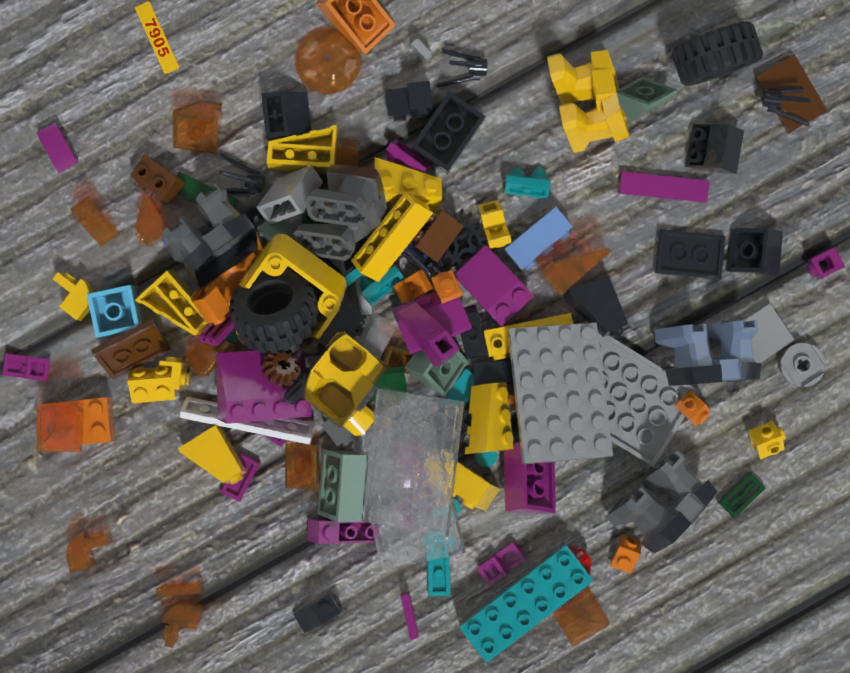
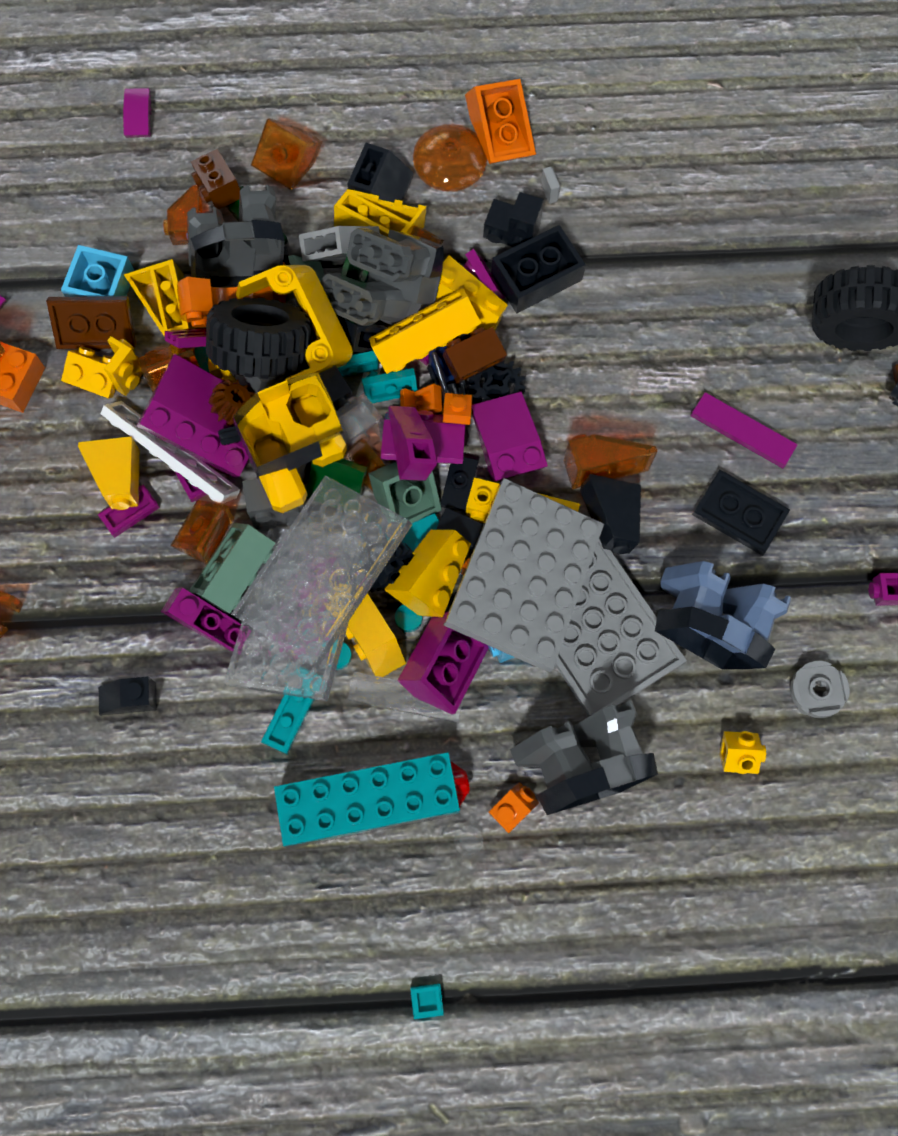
camera: 20 degrees right, 15 degrees down
yellow brick [53,272,94,321] -> none
clear orange slope [70,196,119,247] -> none
yellow sticker [135,1,179,74] -> none
black plant [219,154,265,196] -> none
magenta tile [401,592,419,640] -> none
black plant [436,49,487,87] -> none
magenta slope [476,541,527,586] -> none
yellow brick [477,200,512,248] -> none
teal tile [504,165,551,199] -> none
medium blue brick [504,207,573,271] -> none
yellow piece [547,50,629,153] -> none
clear orange slope [553,586,611,647] -> none
sand green slope [616,77,677,122] -> none
orange bracket [675,391,711,427] -> none
black slope [685,124,744,174] -> none
dark green tile [718,472,766,519] -> none
black slope [727,228,783,276] -> none
light grey tile [743,303,794,363] -> none

